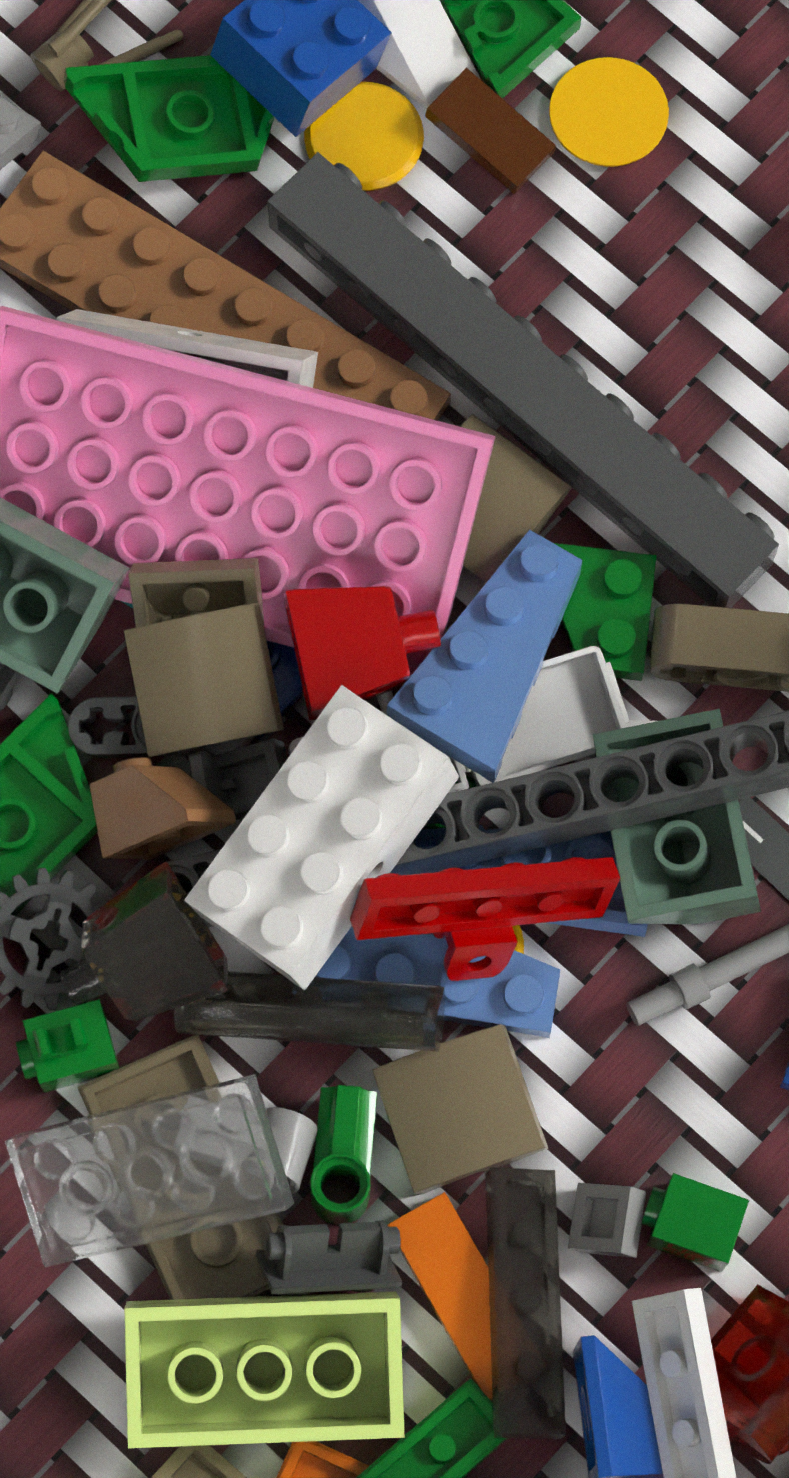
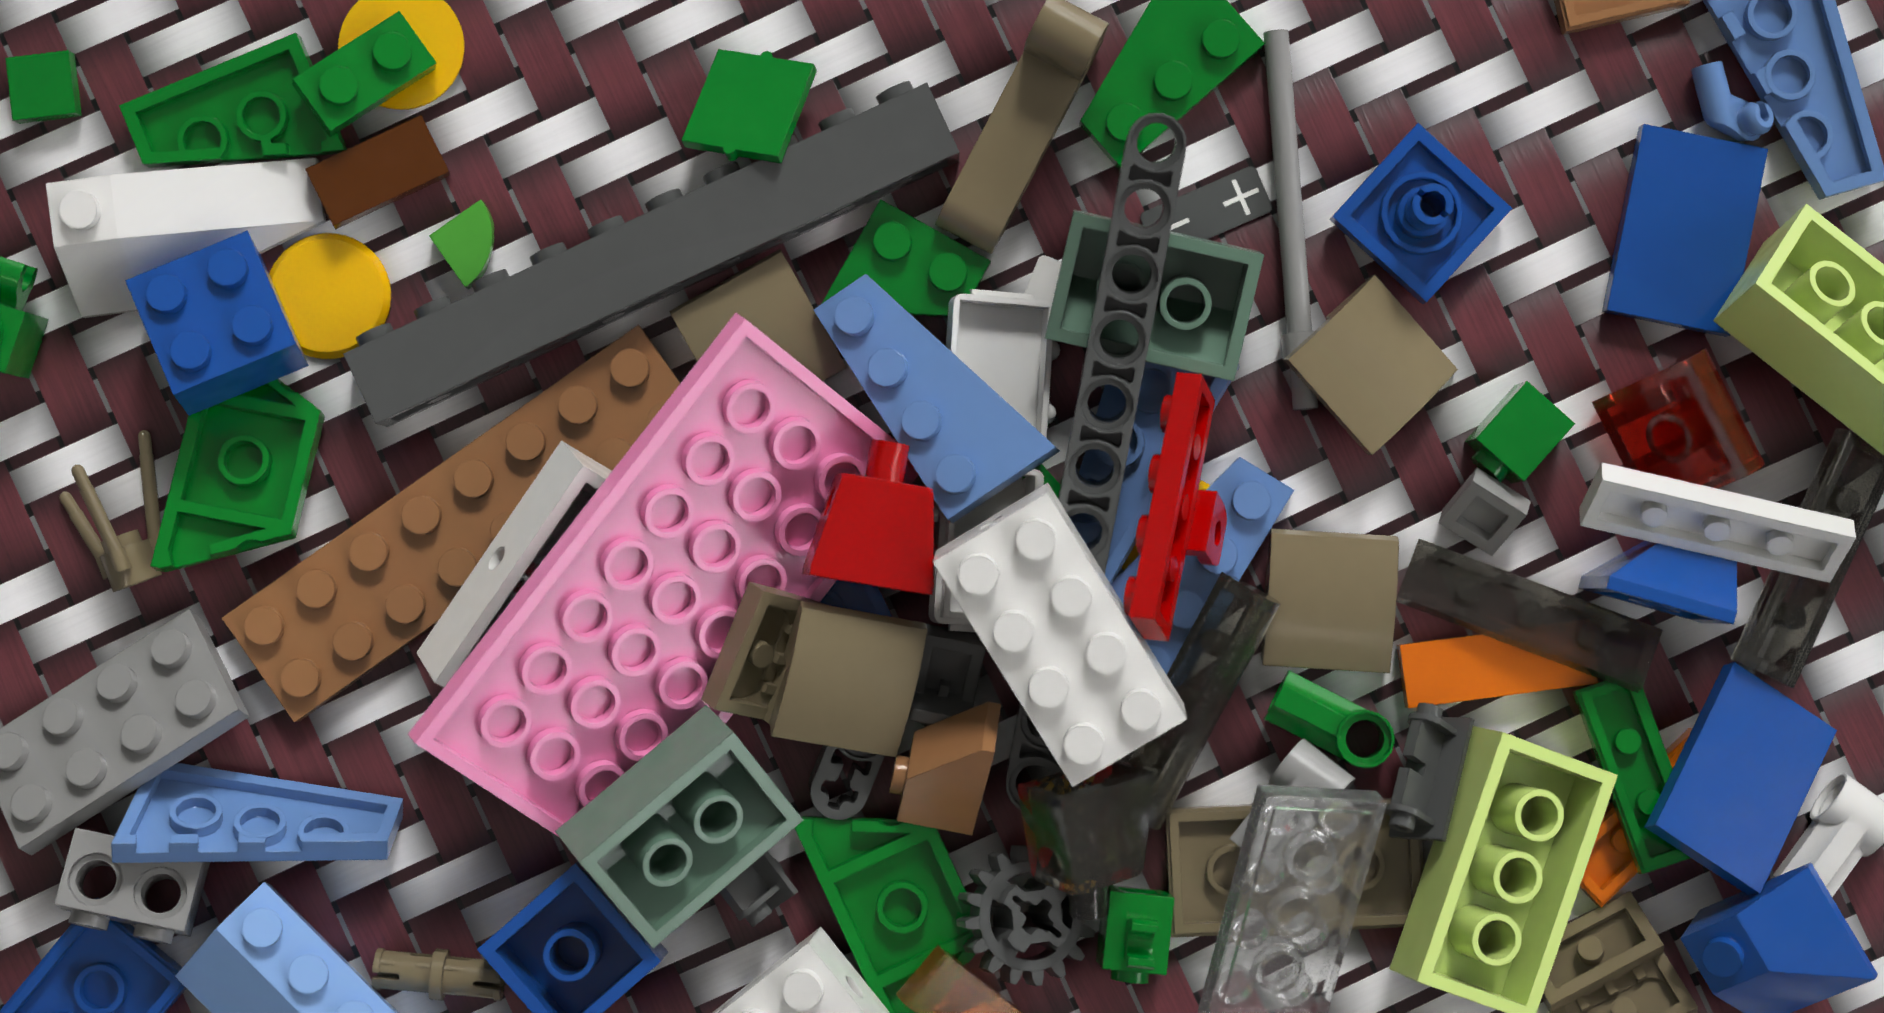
camera: 65 degrees left, 15 degrees up
none -> green plate [292,11,437,137]
none -> bright green tile [429,199,494,290]
none -> green piece [681,49,817,163]
none -> dark tan slope [1283,275,1458,455]

